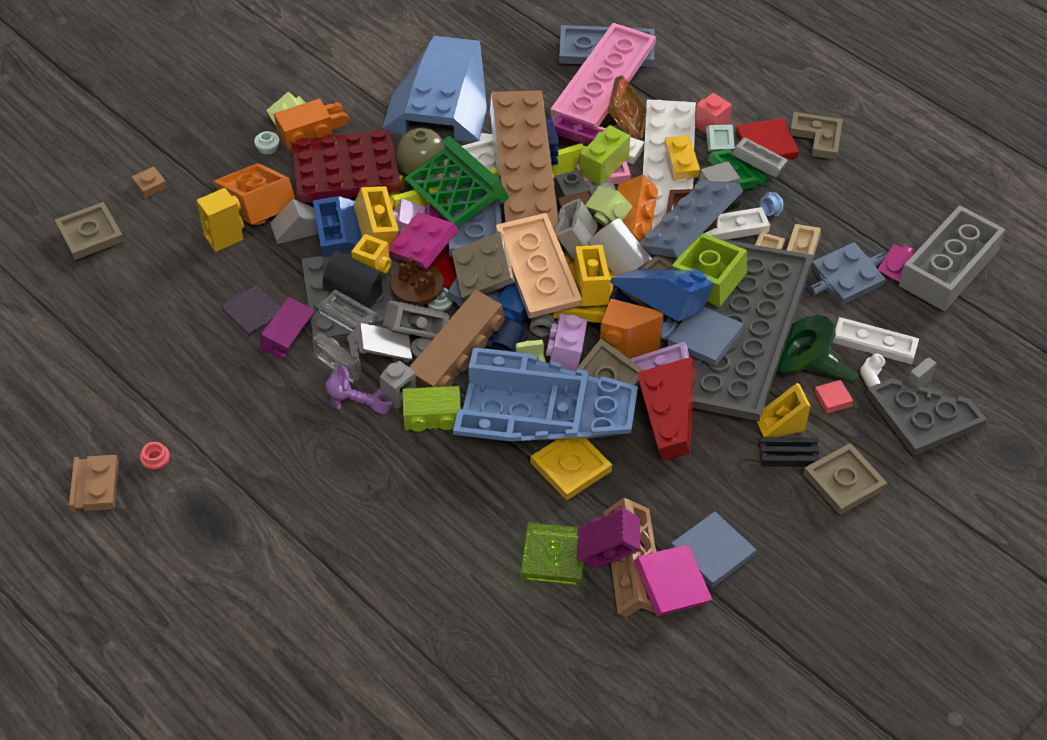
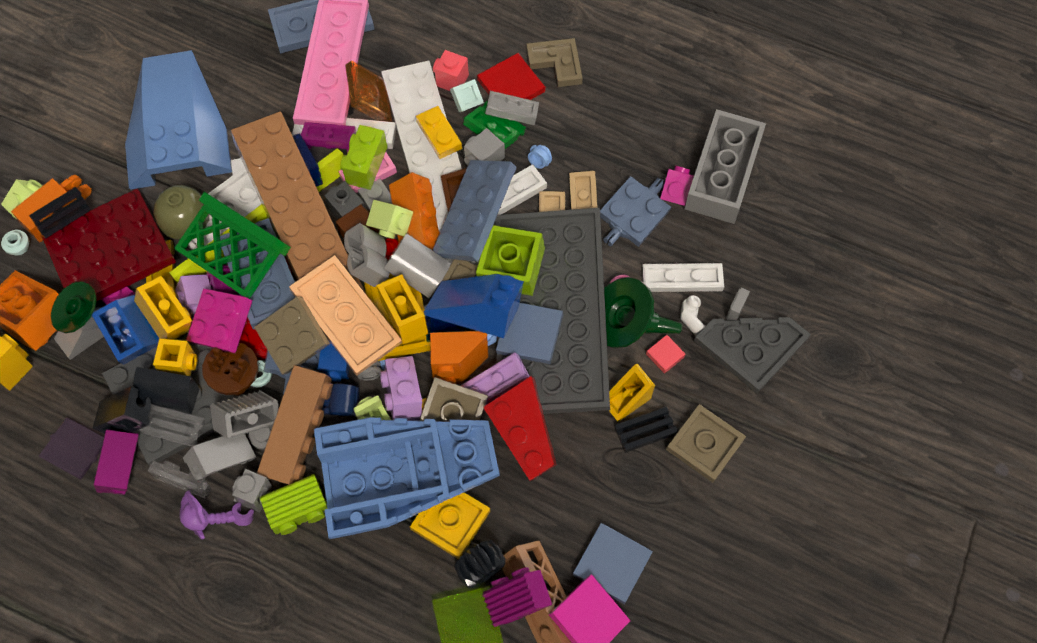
camera: 20 degrees left, 15 degrees up
none -> black tile [29,187,91,239]
none -> dark green dish [51,281,97,334]
none -> black hinge [92,386,151,434]
none -> black gear [454,540,506,589]

